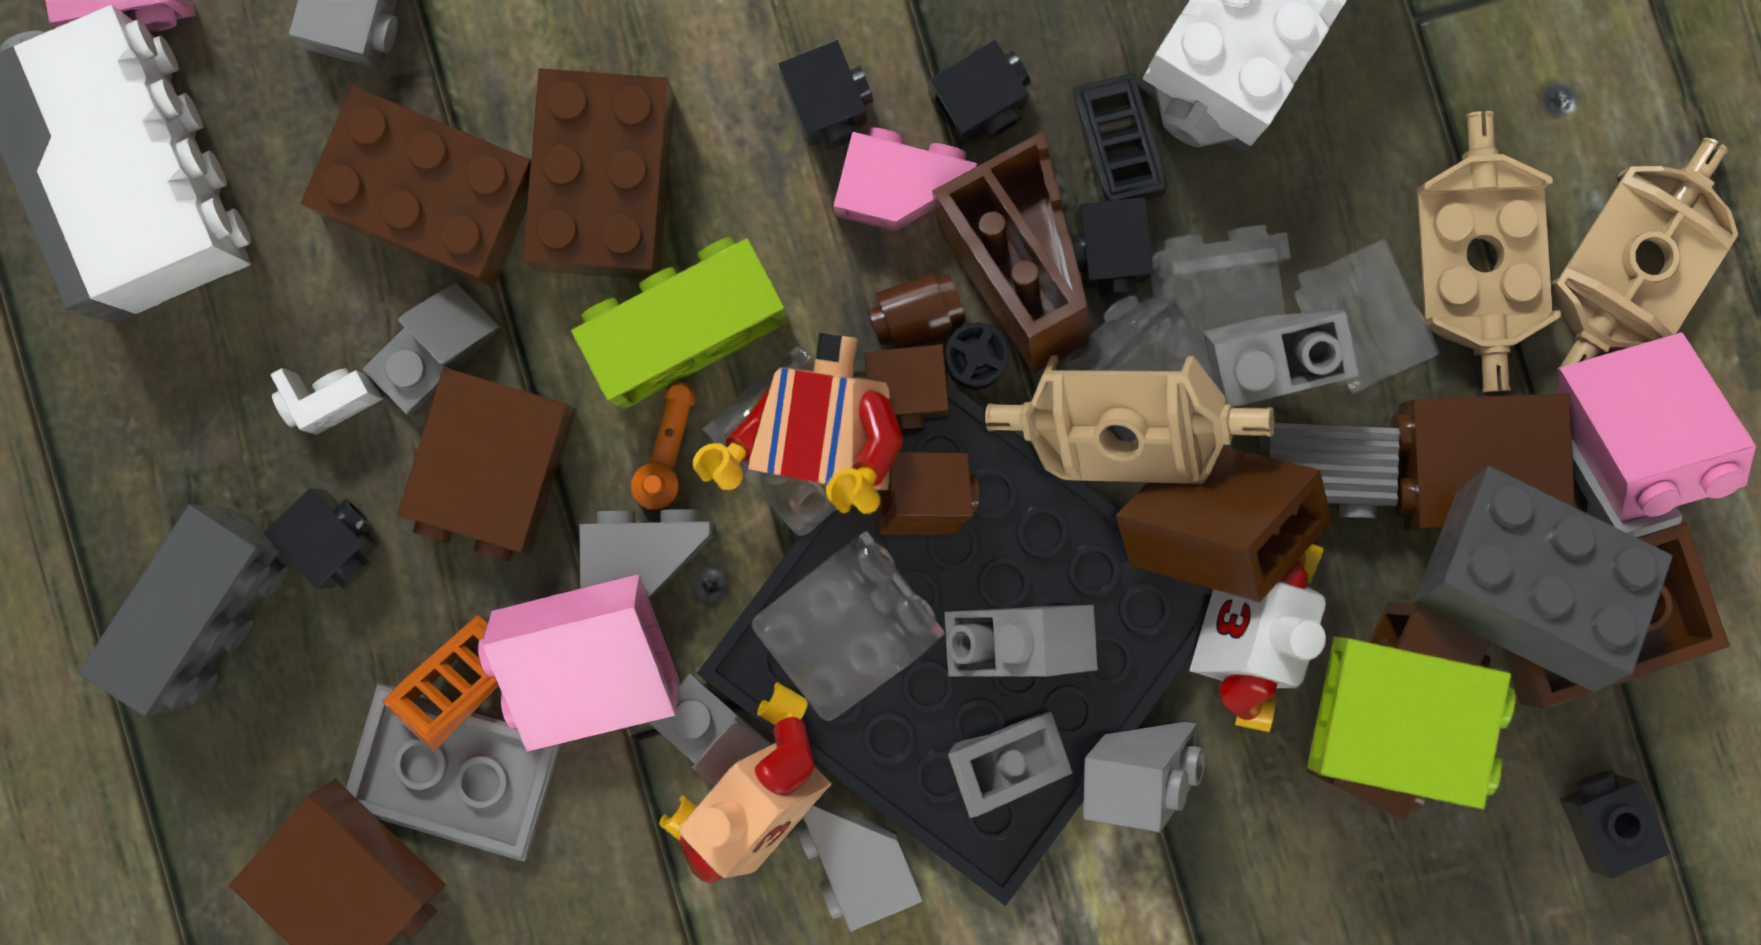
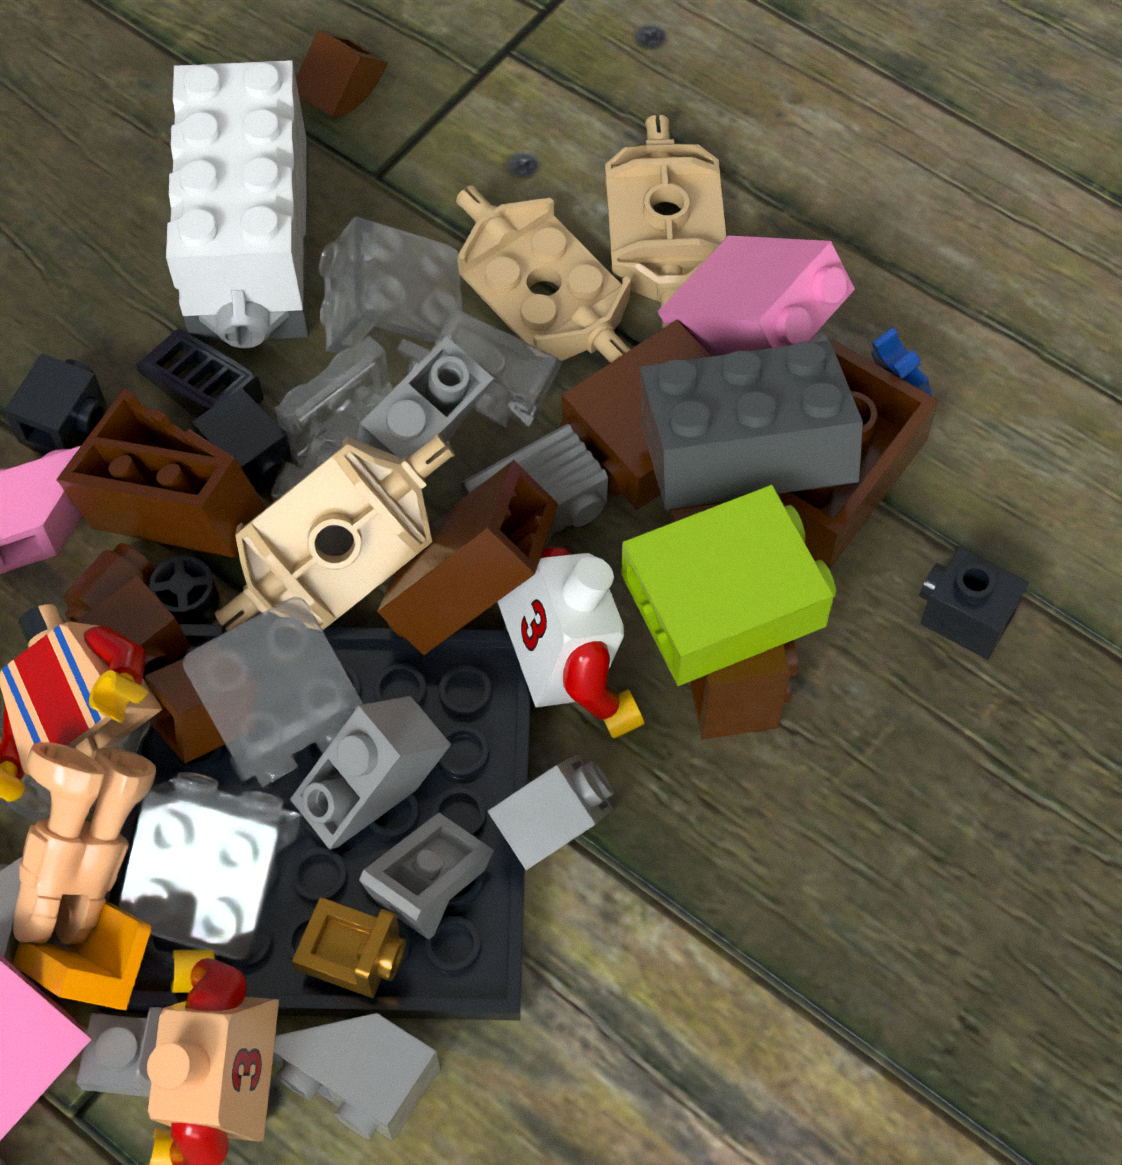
camera: 35 degrees left, 25 degrees down
none -> light orange panel [12,901,151,1011]
none -> light nougat piece [13,742,156,945]
none -> clear bracket [183,597,363,787]
none -> pearl gold bracket [292,897,406,998]
none -> clear bracket [319,216,464,356]
none -> blue plate [871,327,933,397]

